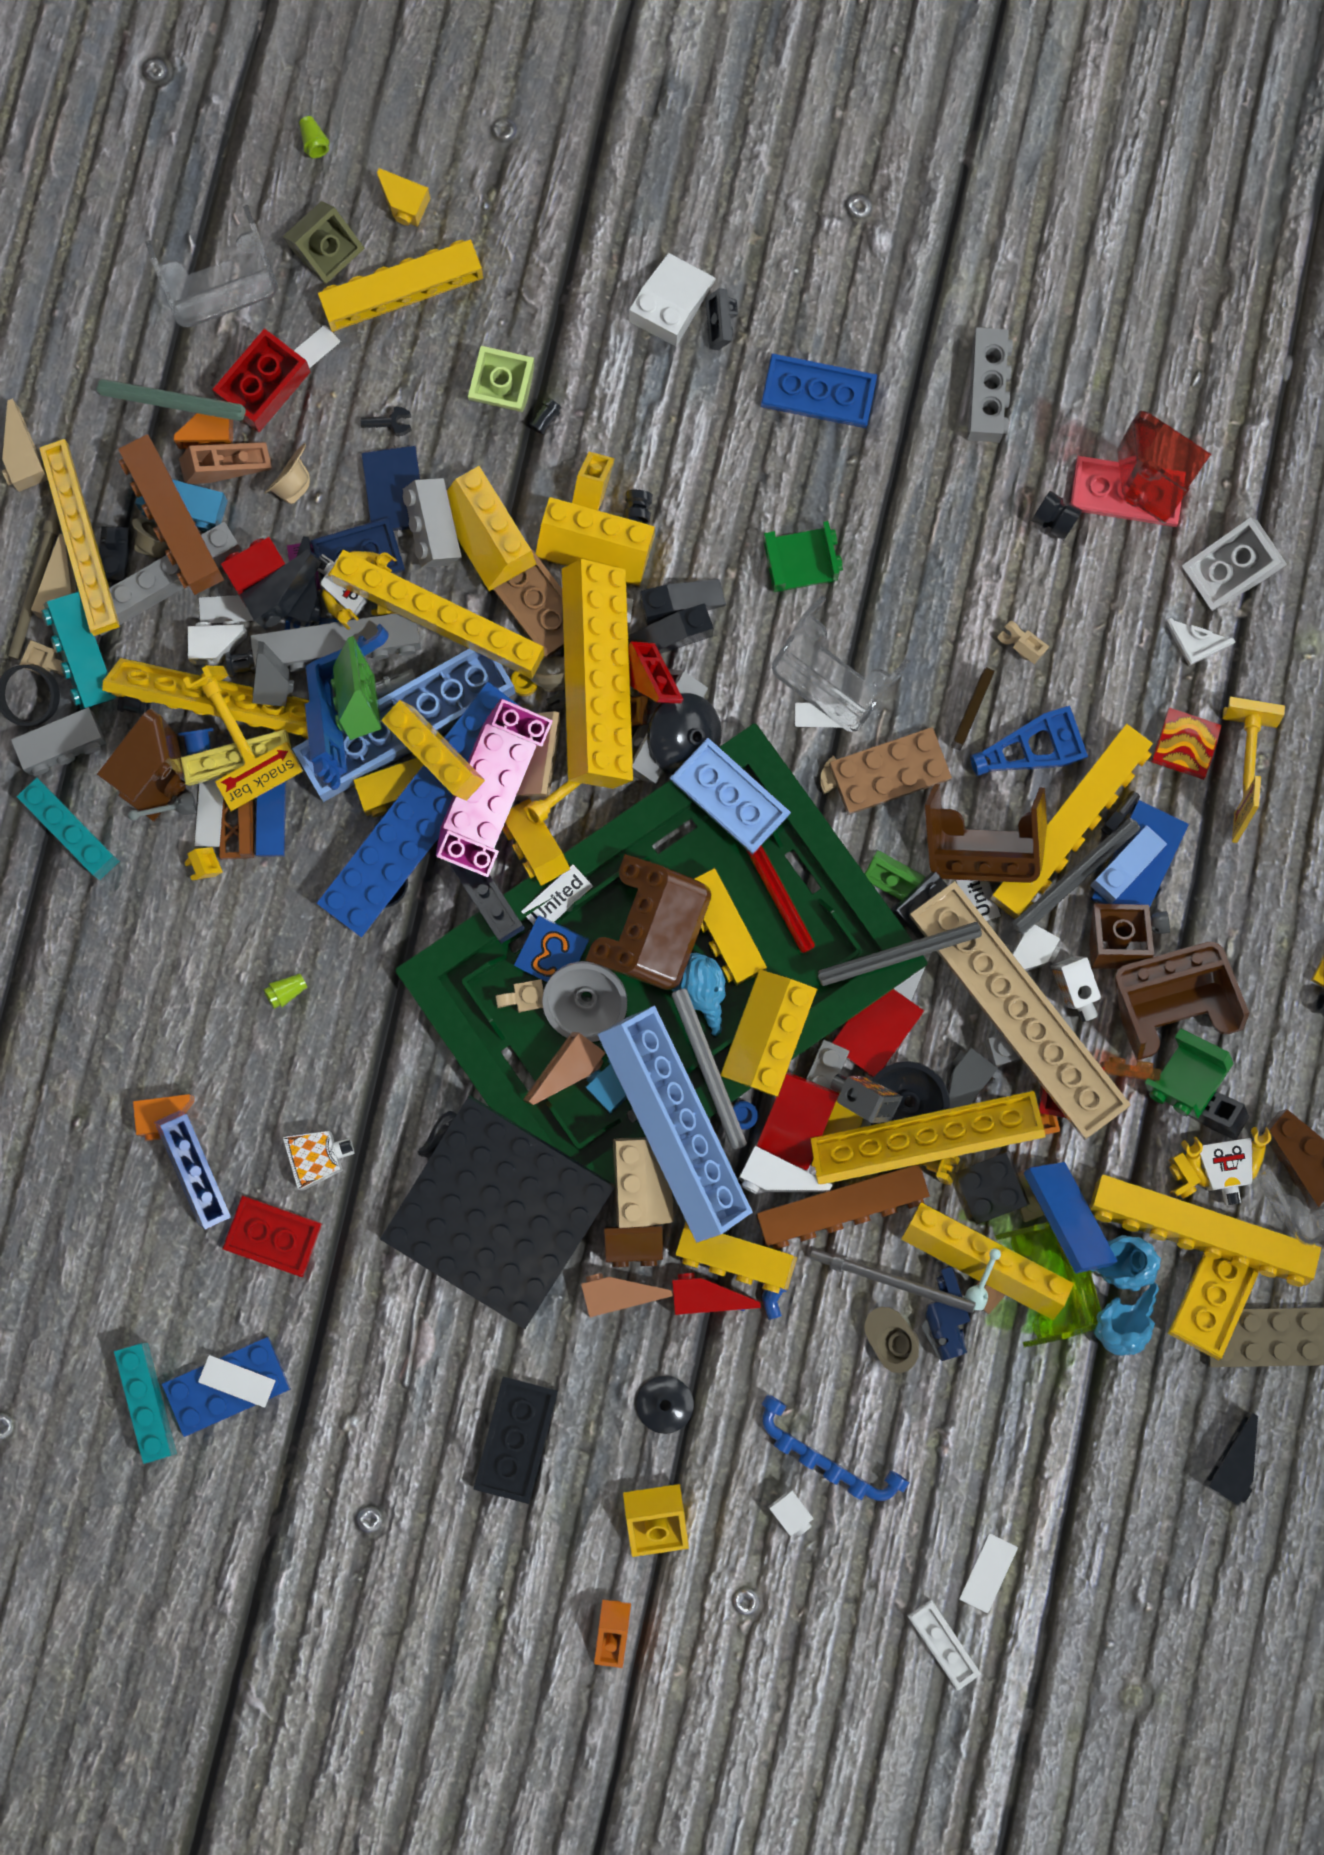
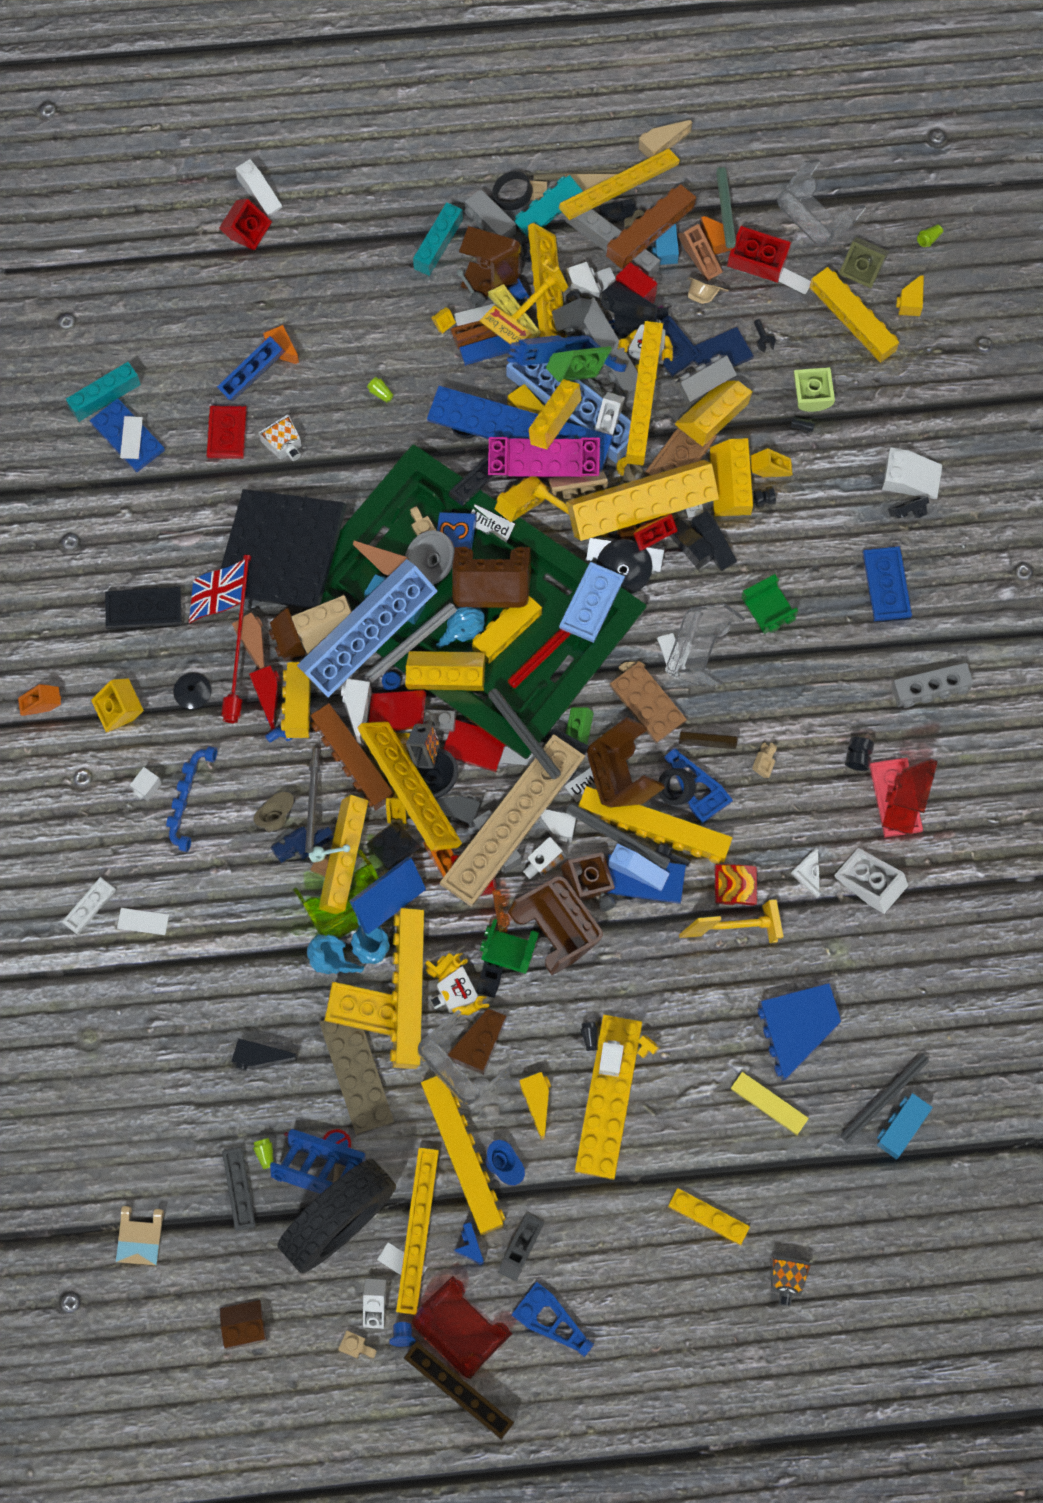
camera: 75 degrees right, 10 degrees down
none -> flag [189,555,251,723]
none -> white slope [595,392,625,436]
none -> black tyre [658,768,696,805]

